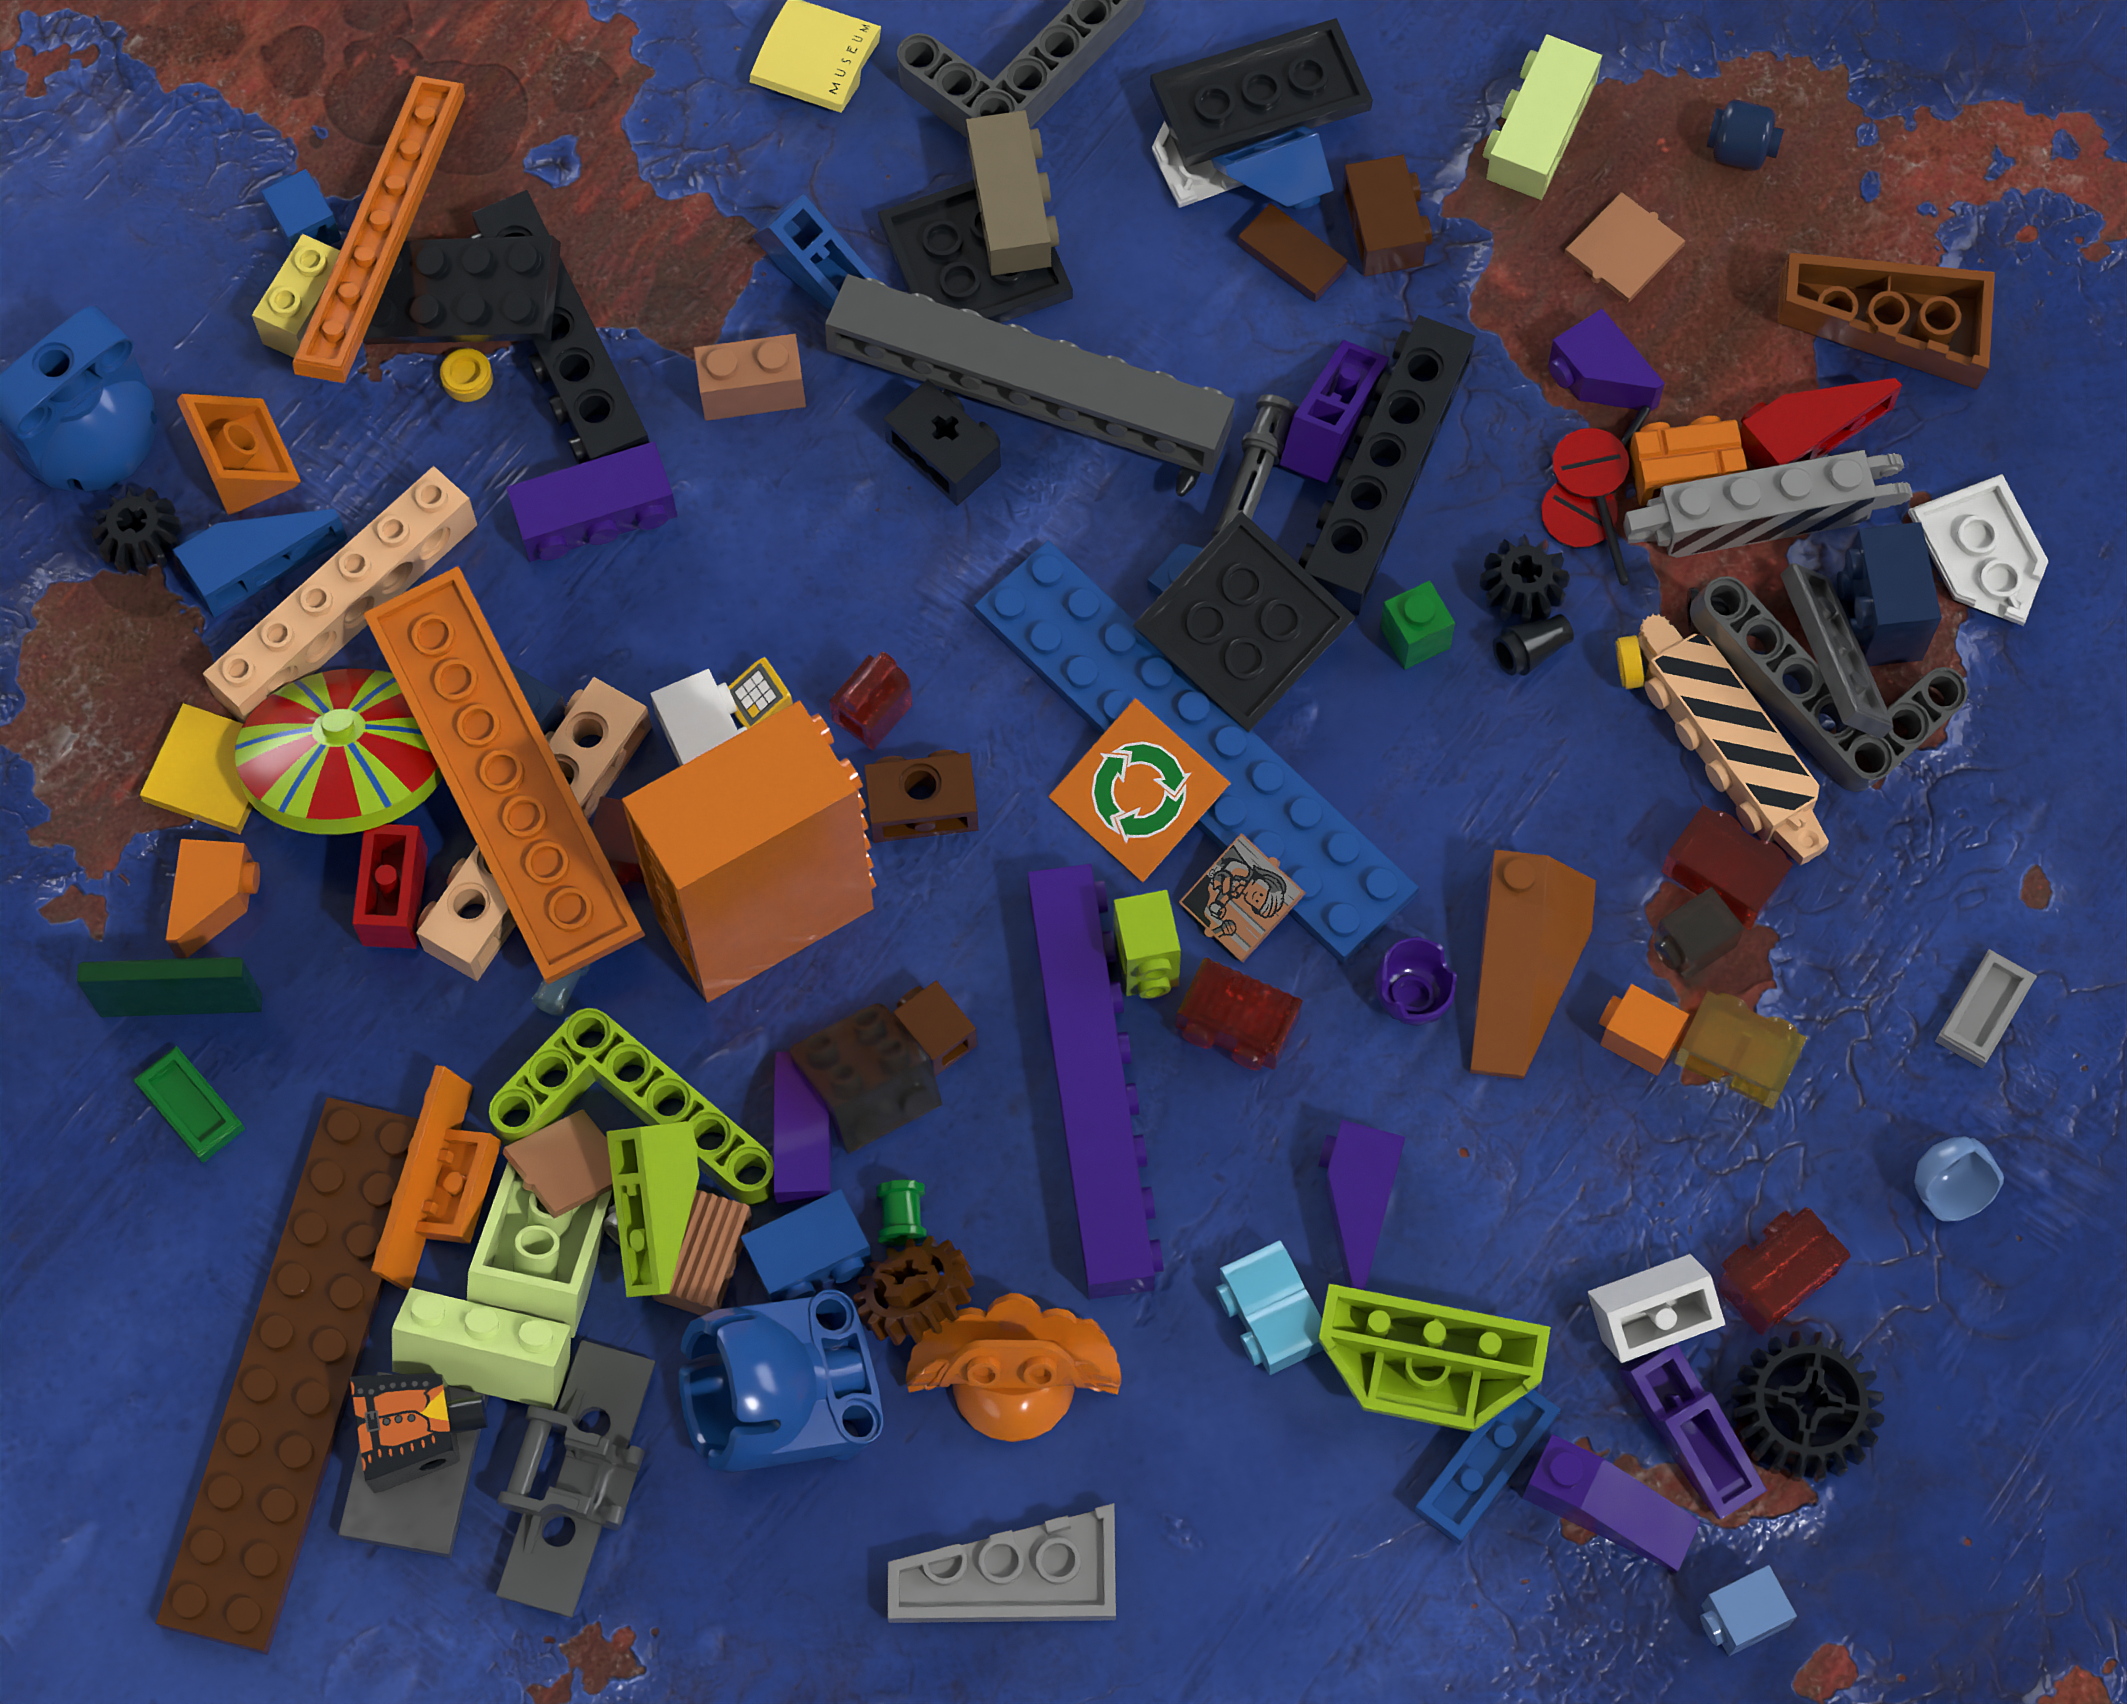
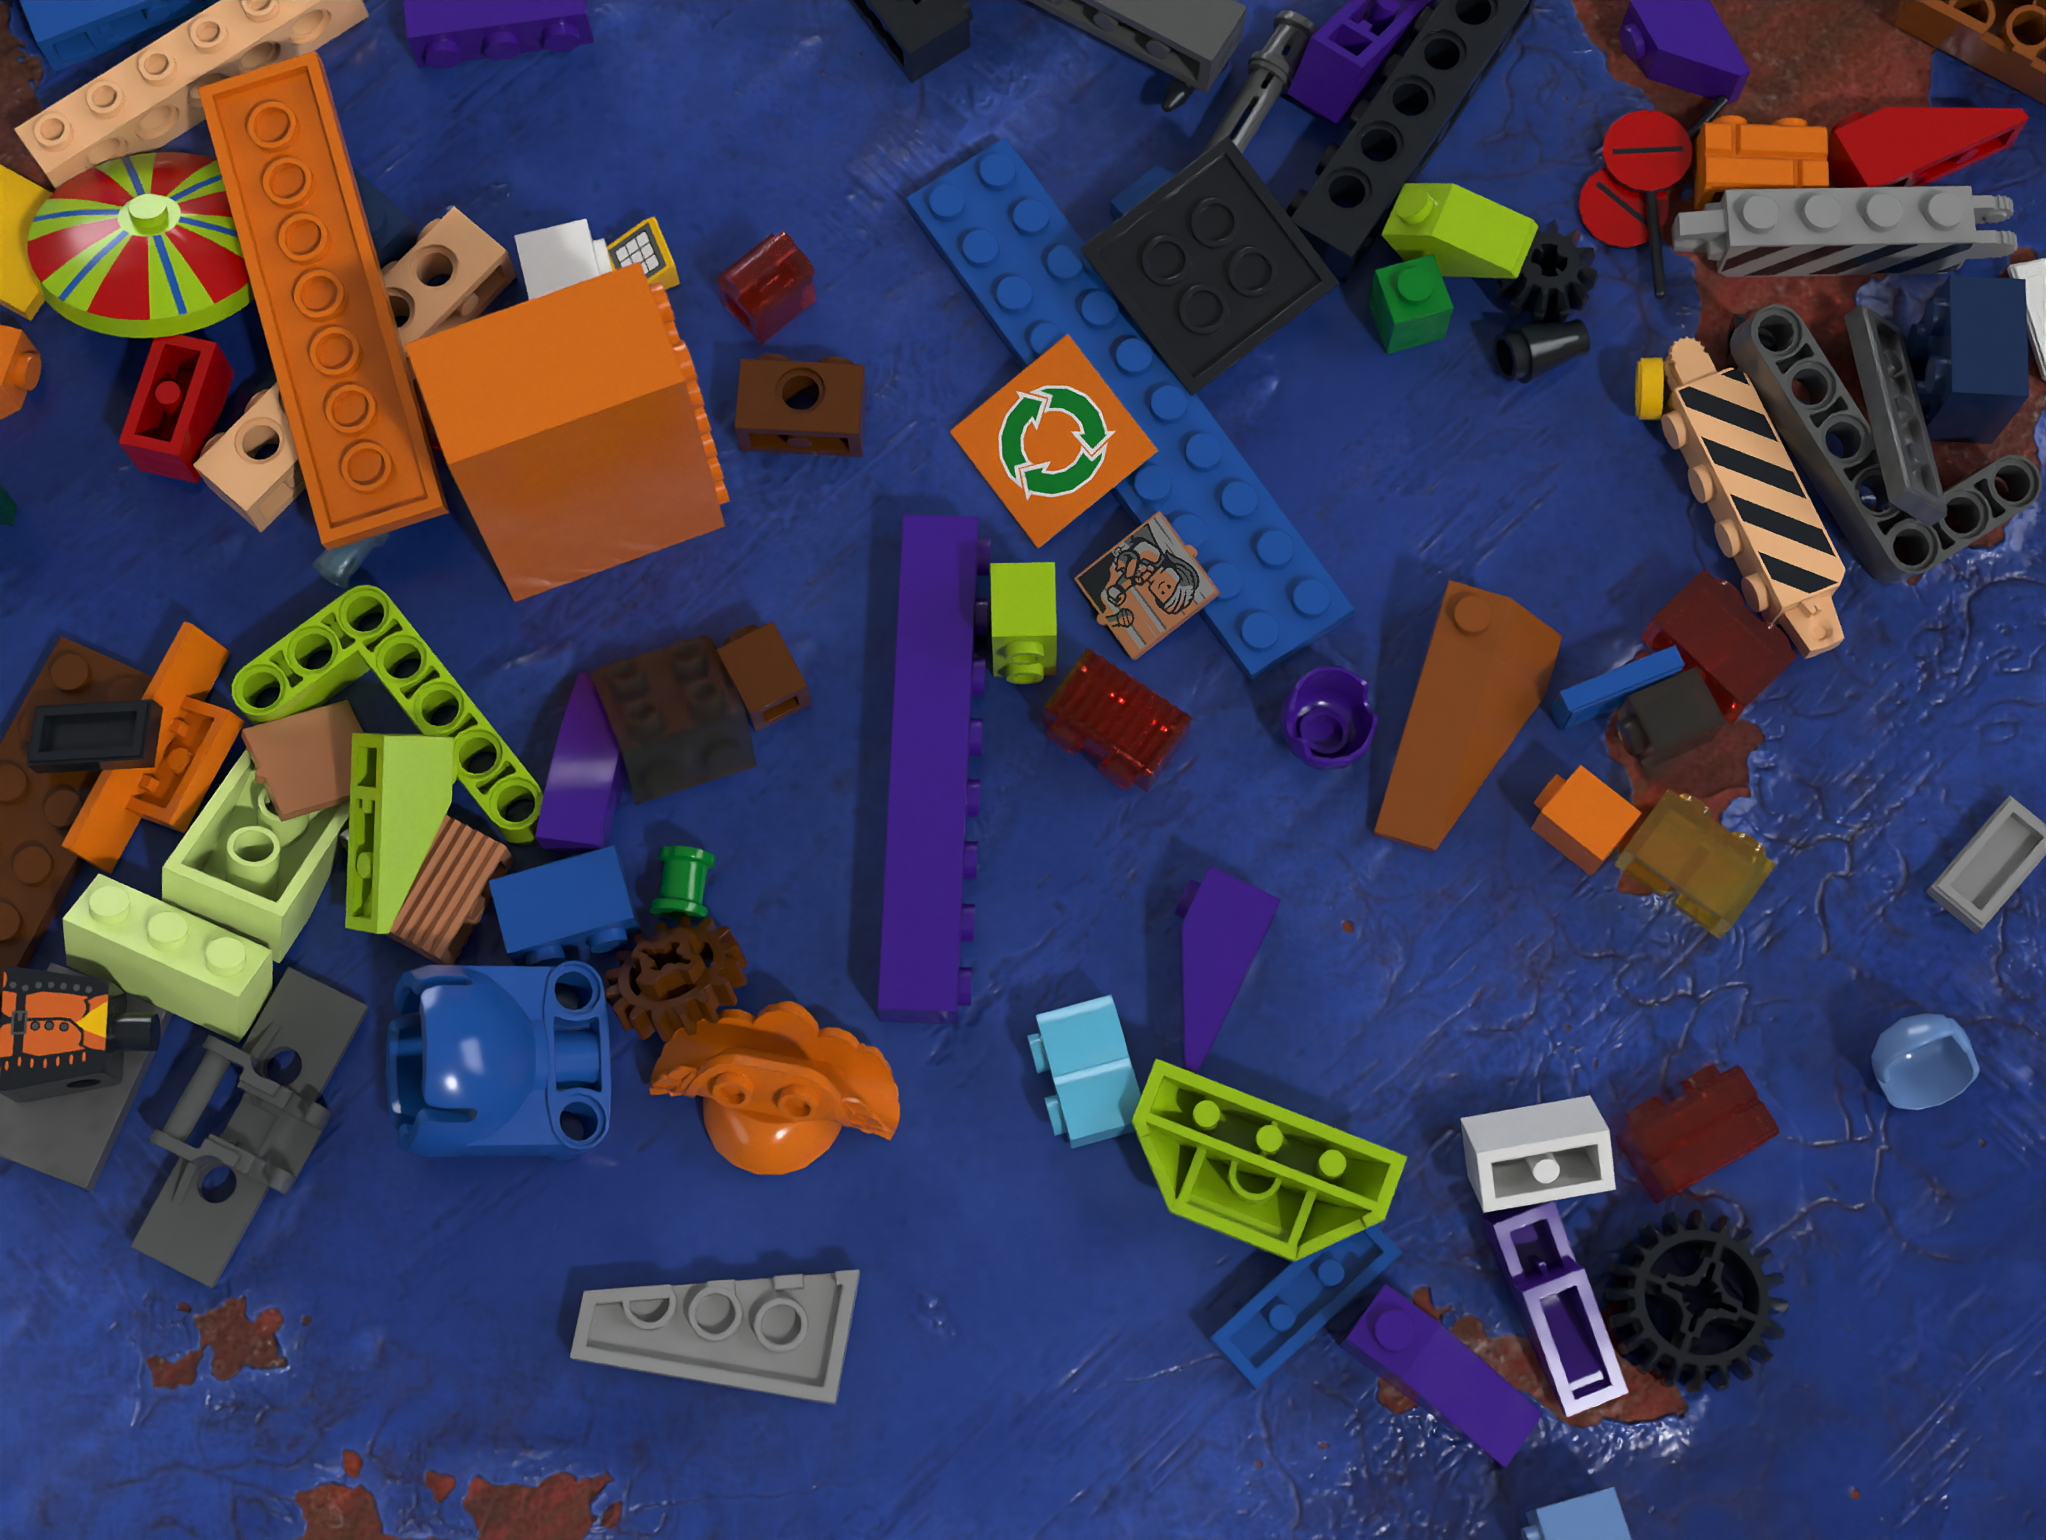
camera: 10 degrees right, 5 degrees up
none -> black tile [26,699,163,774]
none -> lime slope [1381,183,1539,279]
none -> blue tile [1549,645,1685,730]

